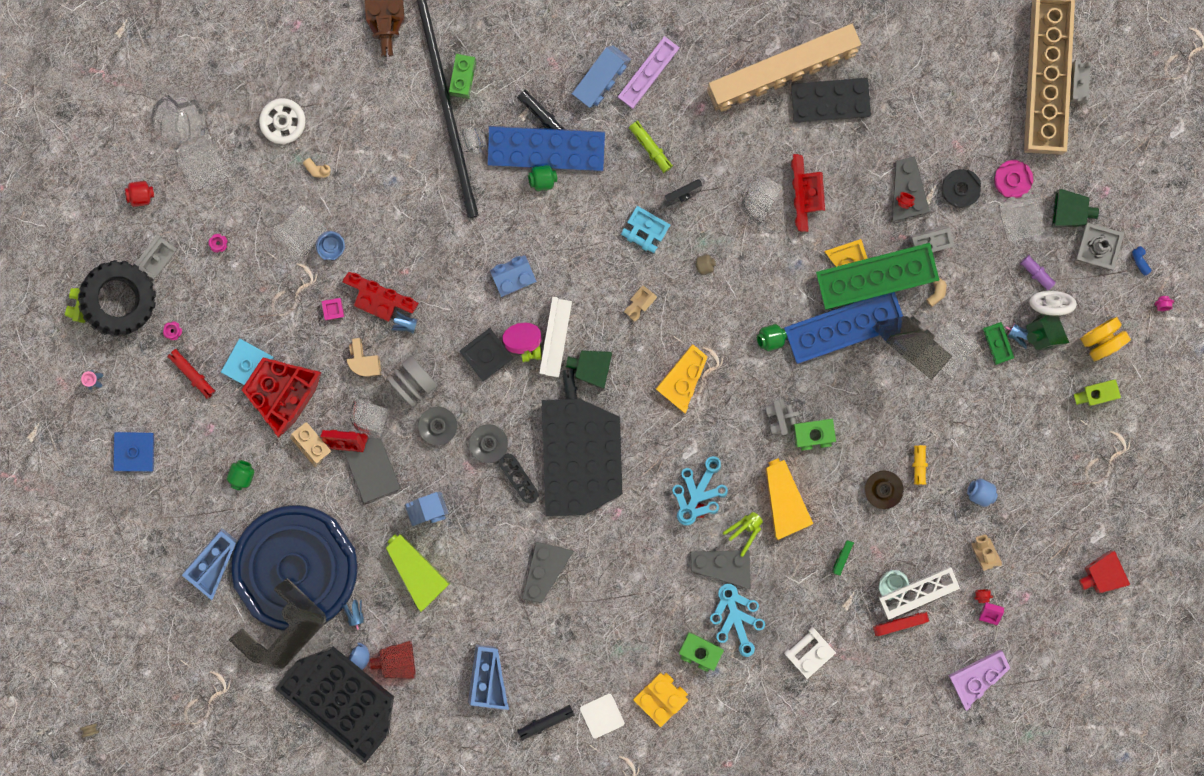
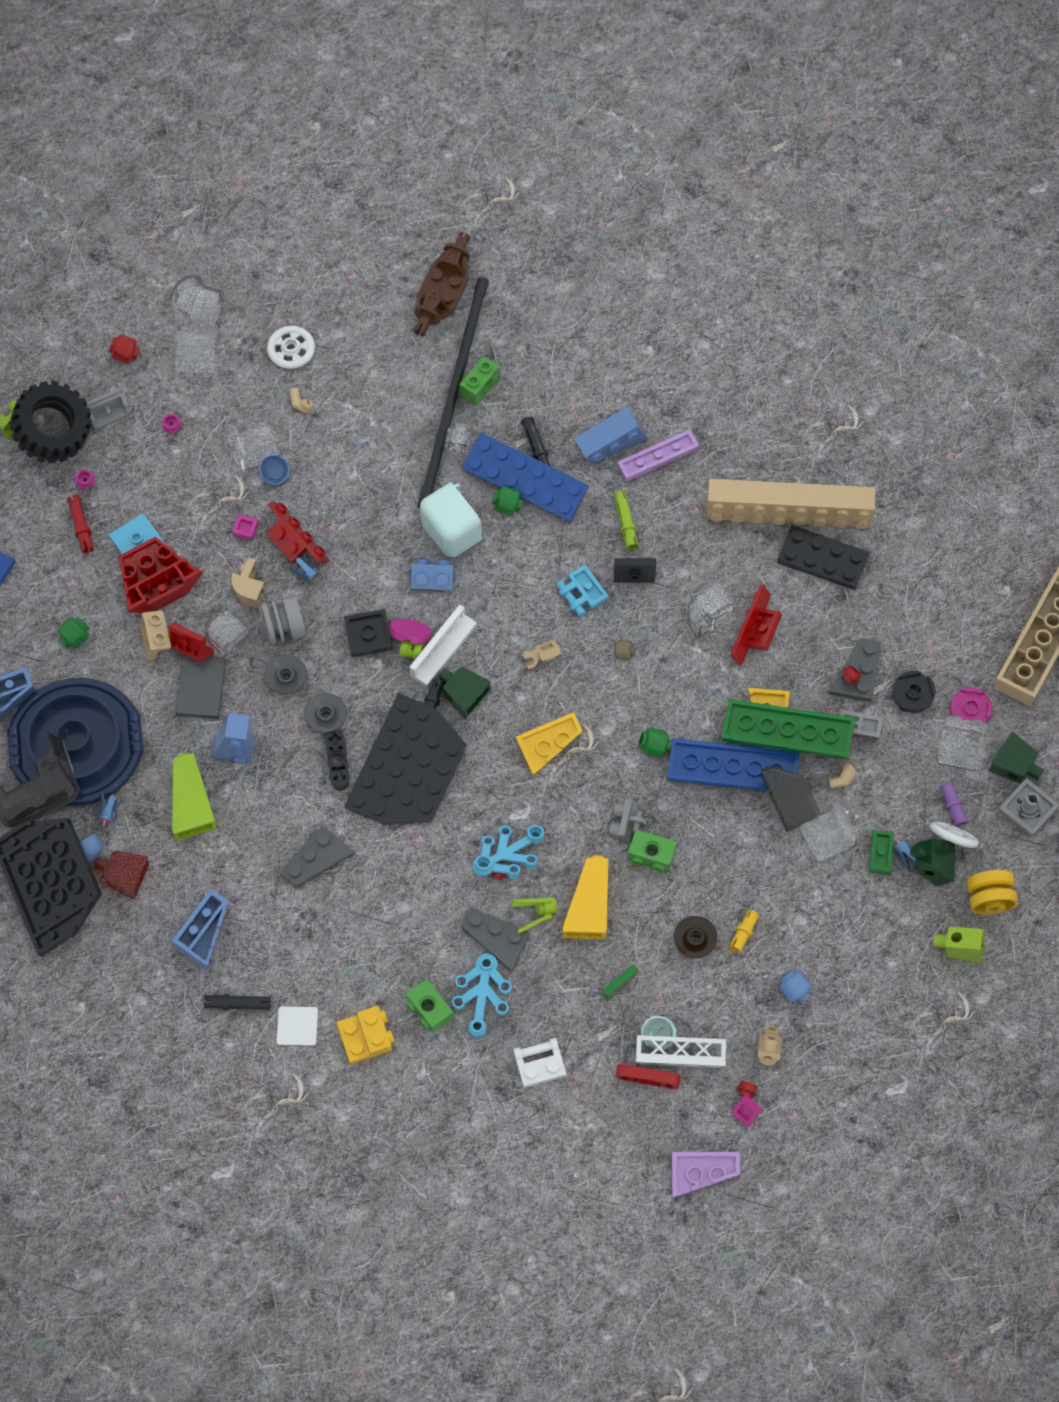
camera: 30 degrees right, 20 degrees down
red torso [1079,550,1130,593] -> none
none -> light aqua piece [420,482,482,557]

